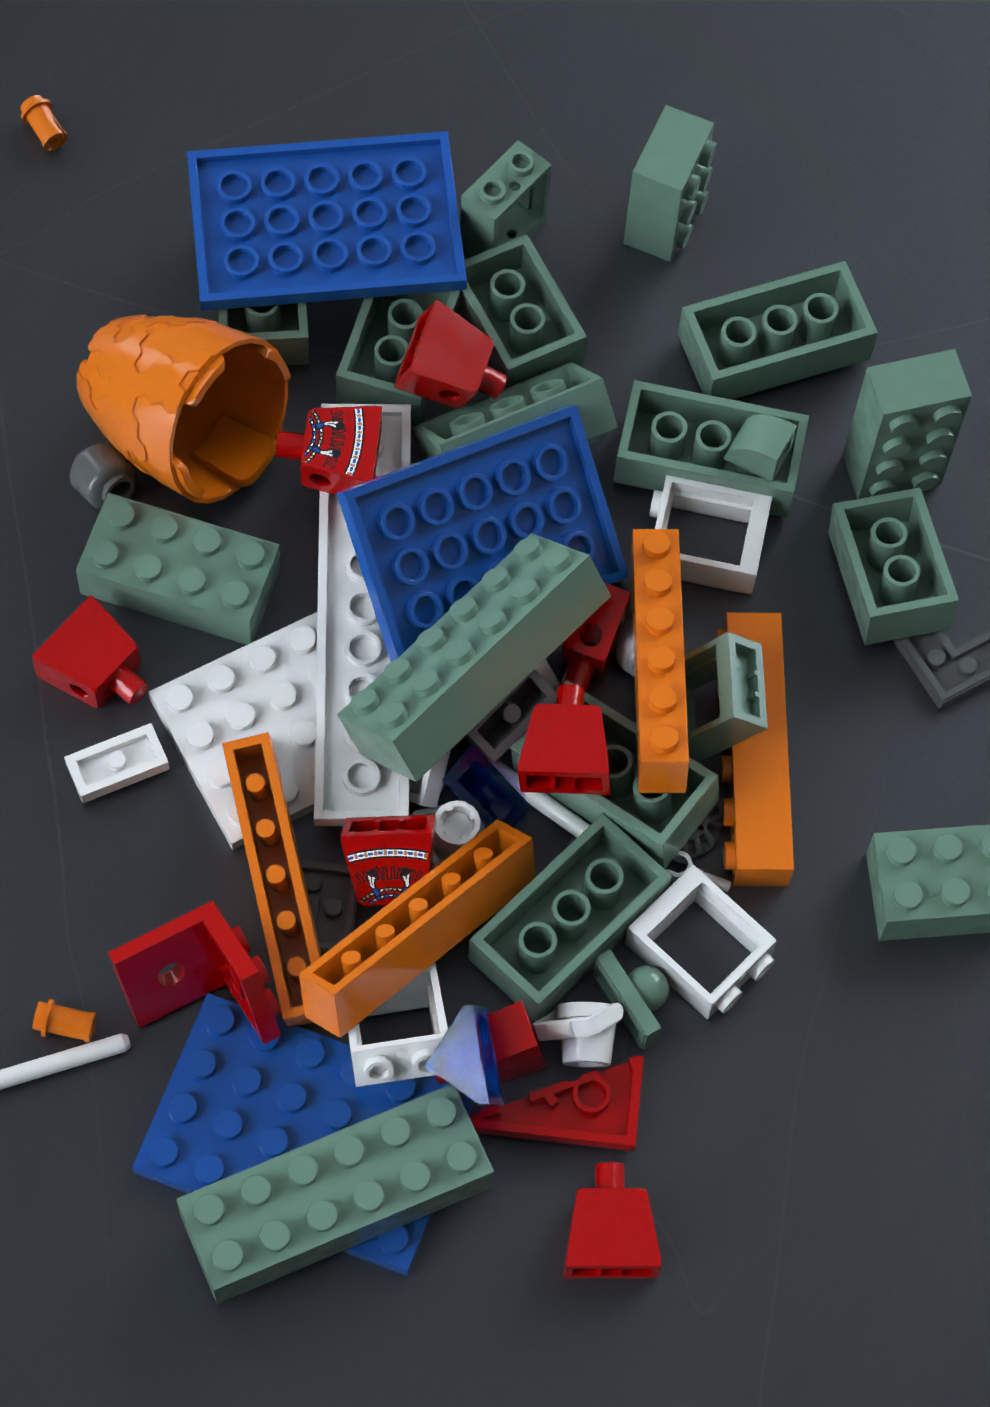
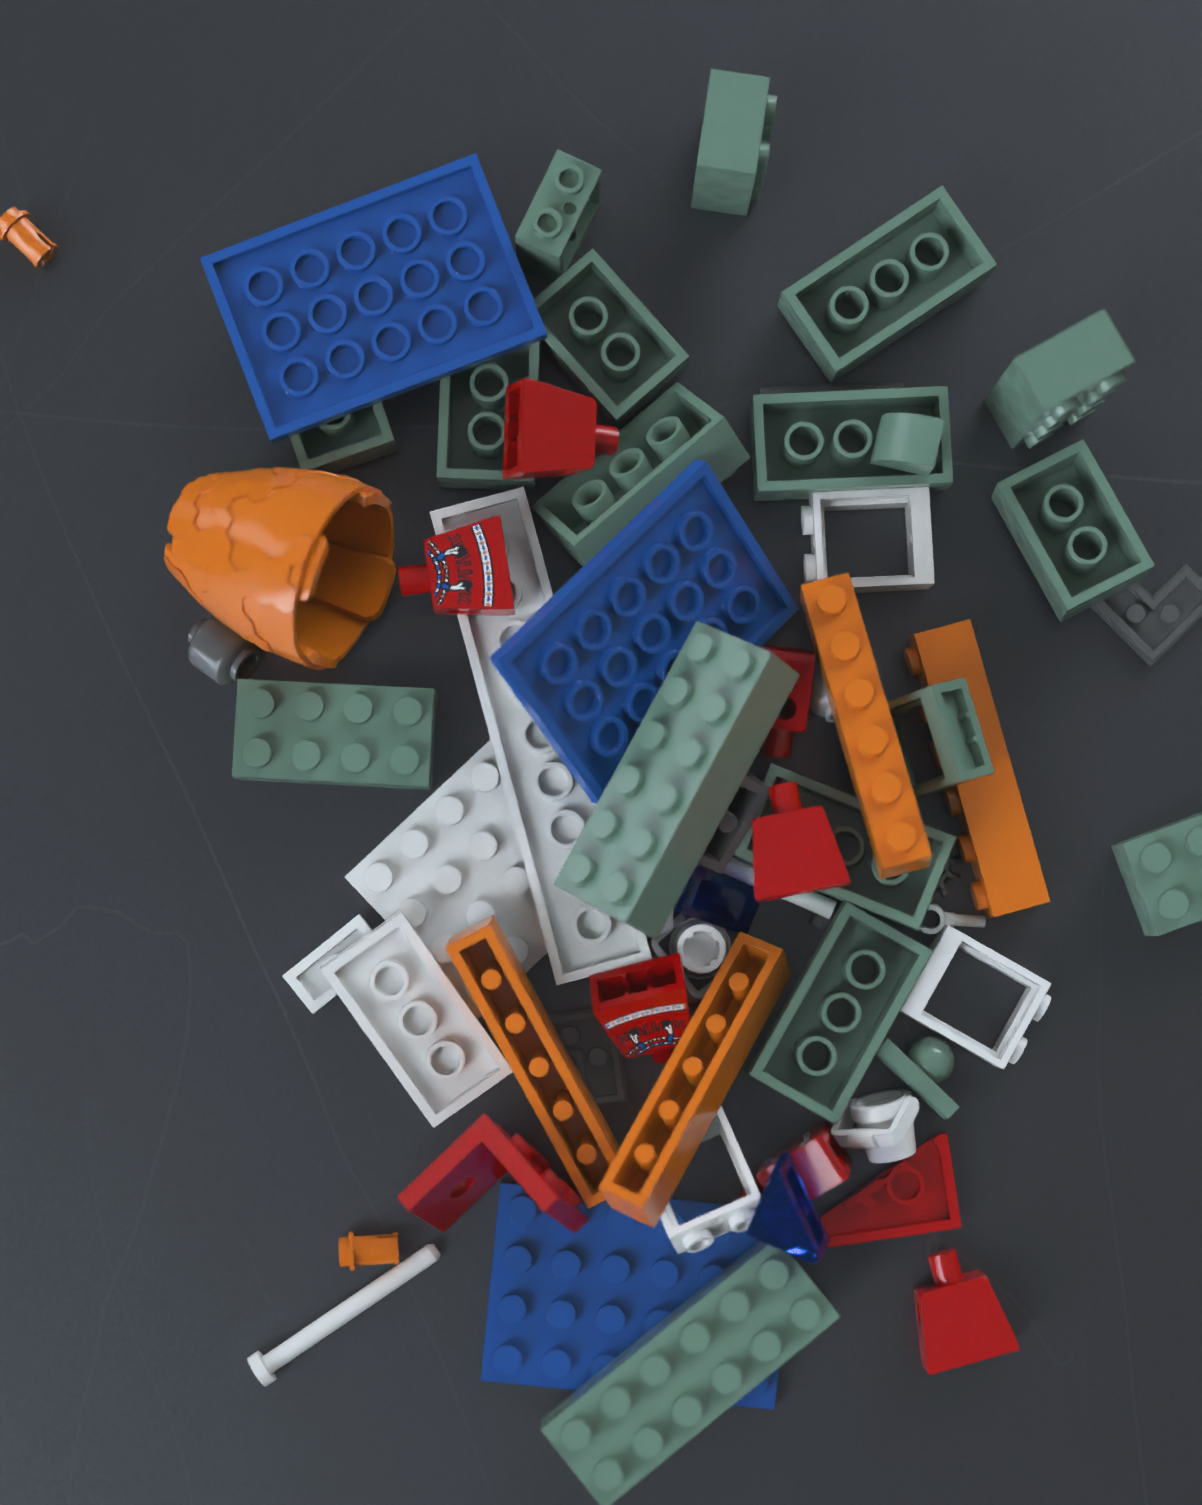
camera: 15 degrees left, 20 degrees up
red torso [32,595,148,708] -> none
none -> white plate [320,910,513,1128]

